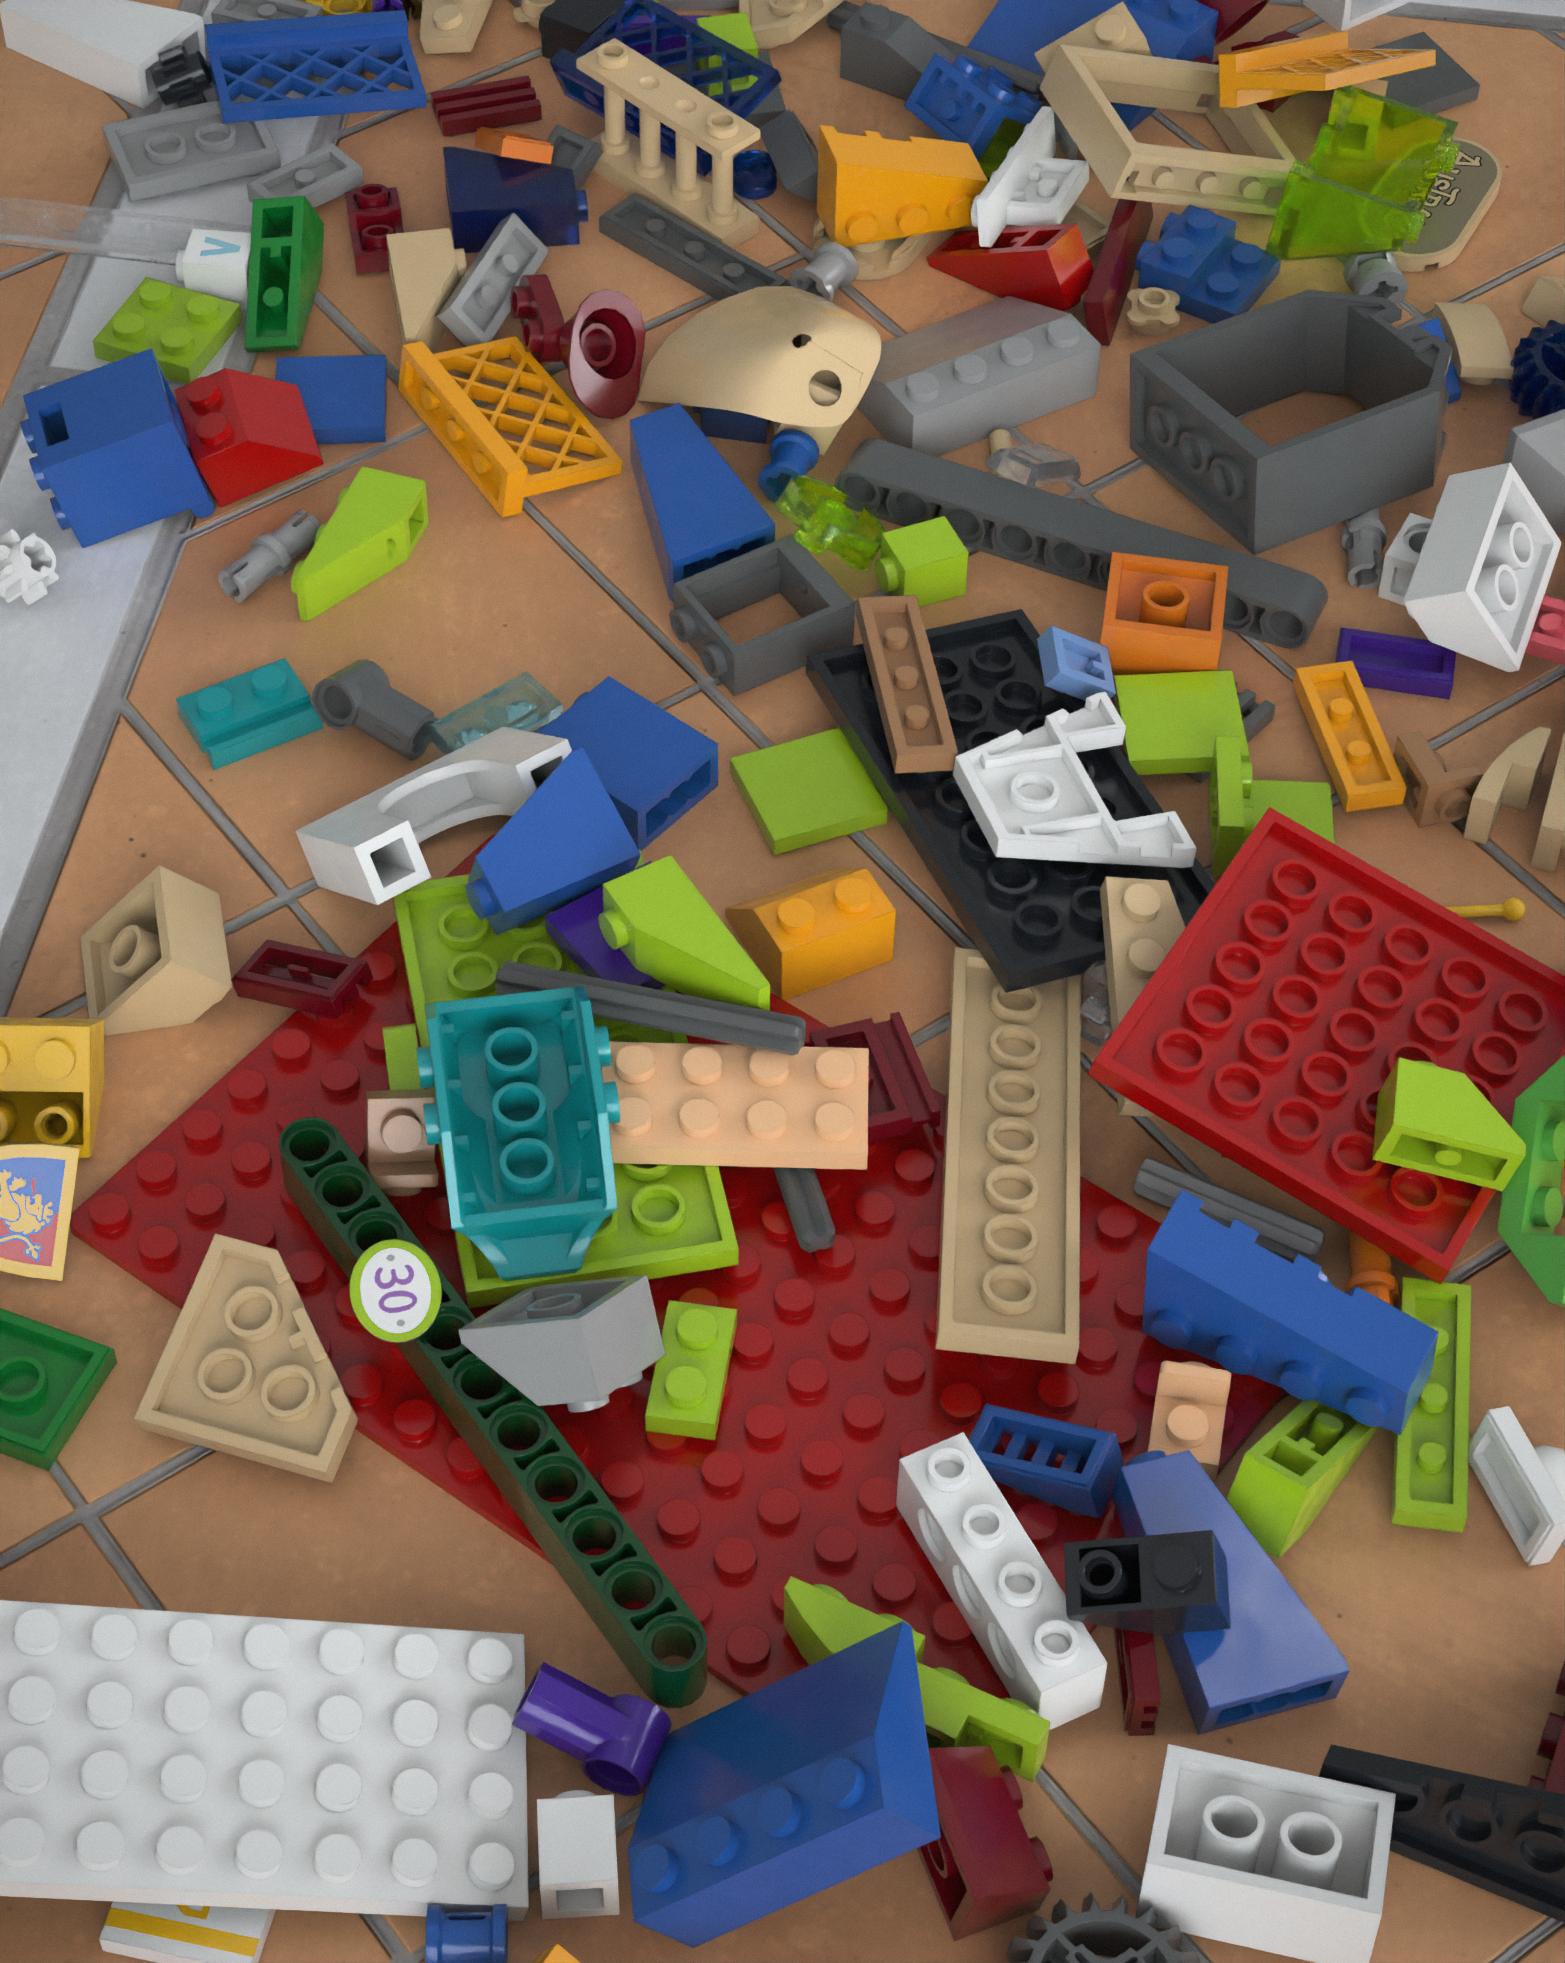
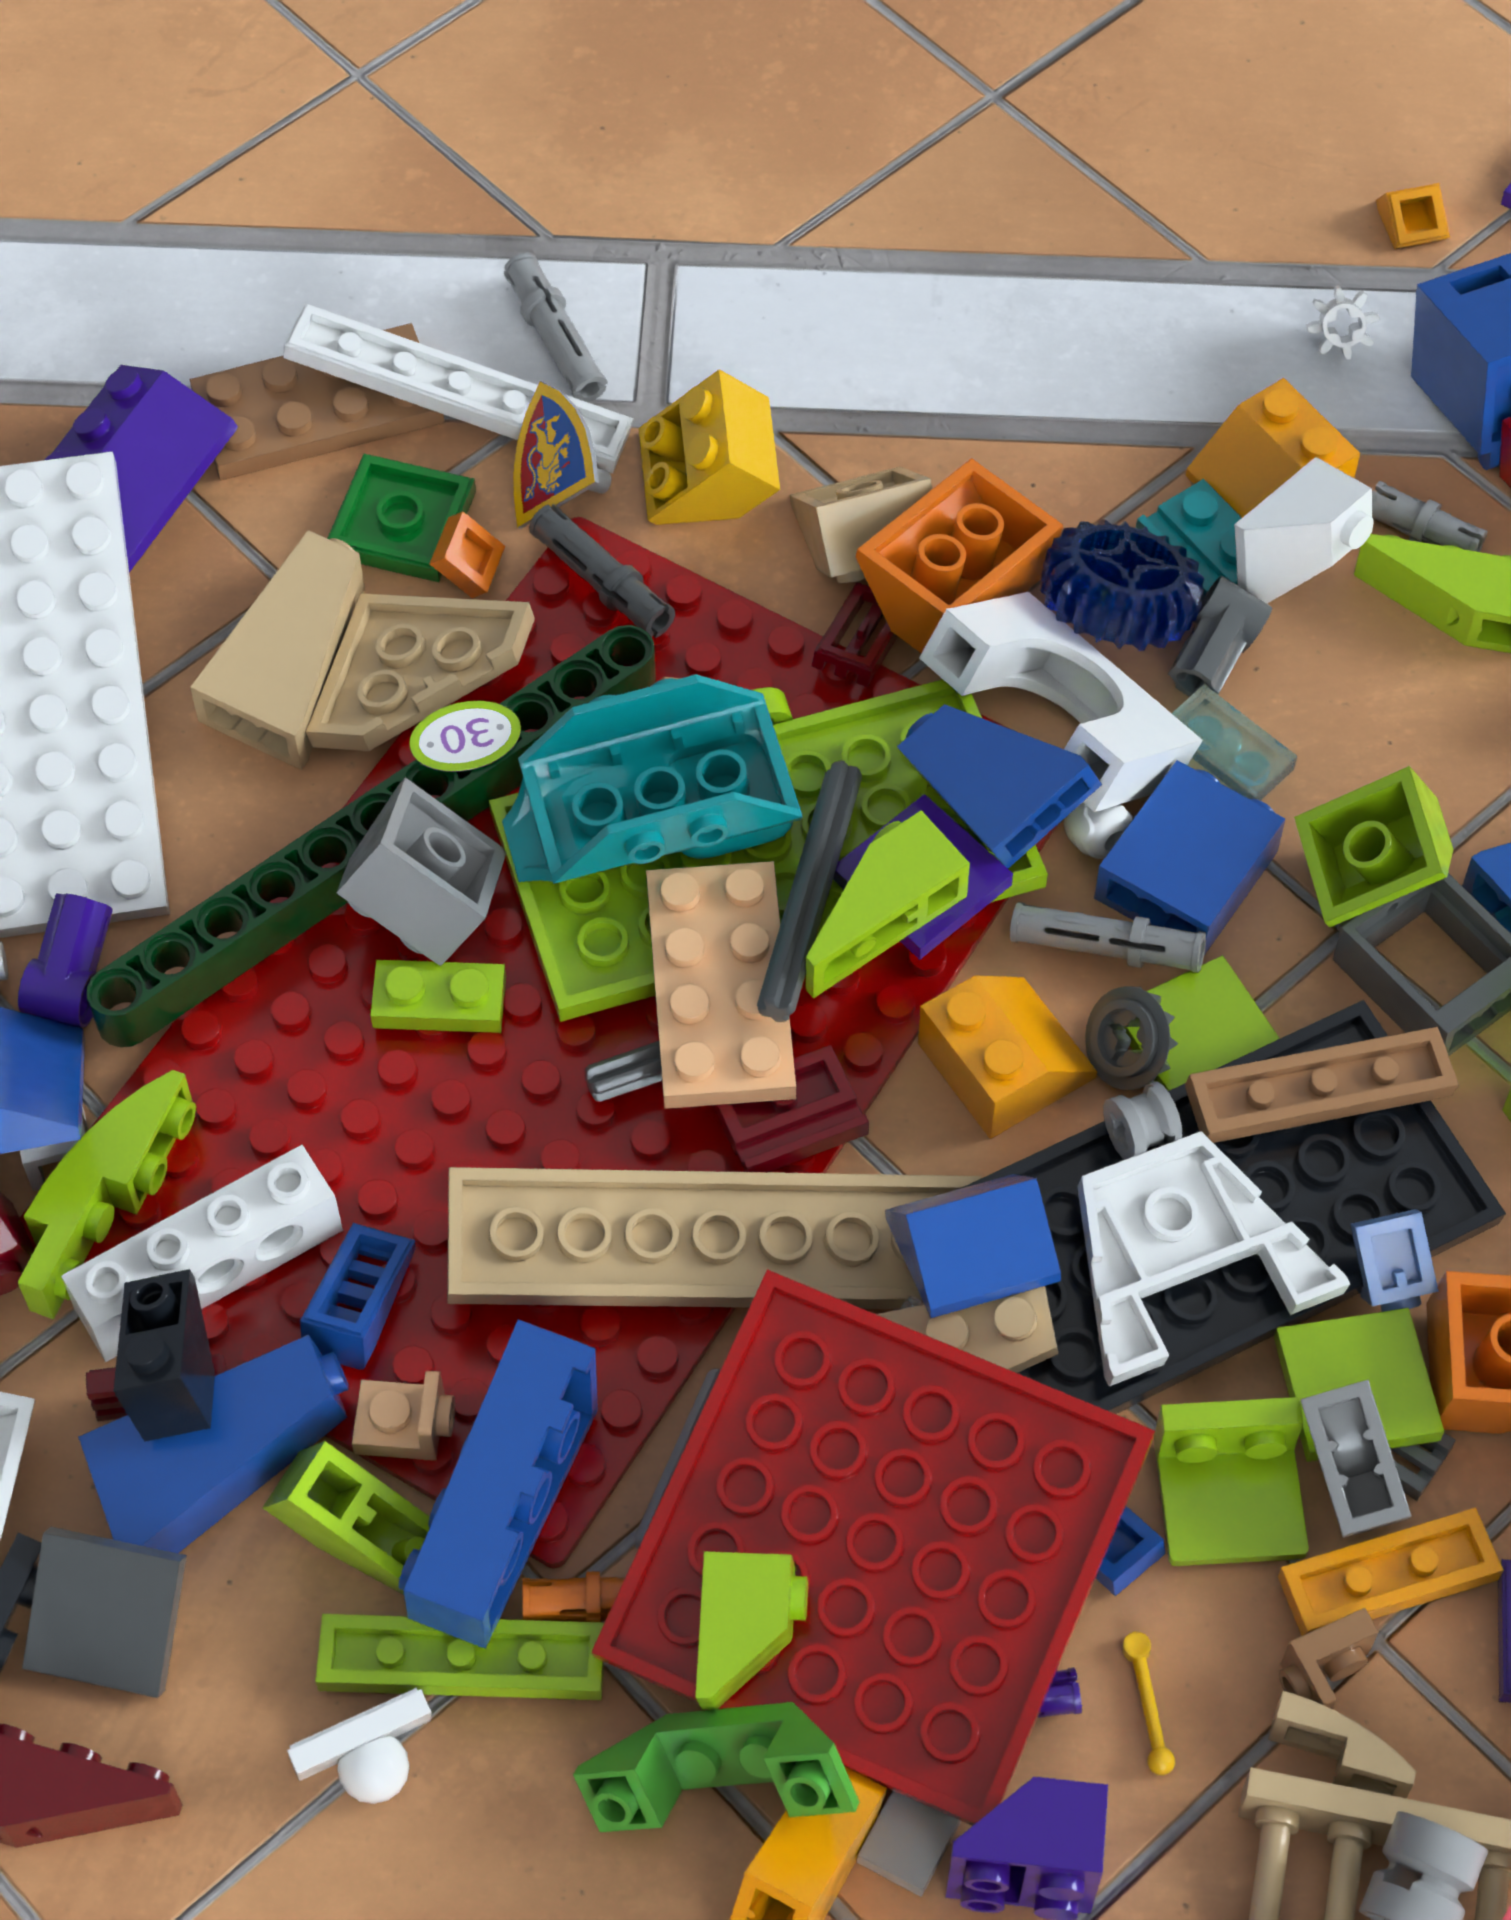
camera: 85 degrees right, 10 degrees up
none -> dark grey tile [22,1527,187,1698]
none -> tan slope [190,530,365,770]
none -> orange plate [430,511,506,599]
none -> dark grey pin [529,504,675,638]
none -> orange slope [855,458,1064,653]
none -> blue slope [885,1174,1061,1318]
none -> light grey pin [1010,902,1206,973]
none -> clear blue gear [1040,519,1205,651]
none -> dark grey gear [1085,986,1178,1090]
none -> light grey wheel [1103,1082,1182,1160]
none -> light orange slope [1185,378,1360,518]
none -> white slope [1235,457,1374,604]
none -> lime slope [1294,766,1453,928]
none -> light grey arch [1300,1380,1411,1538]

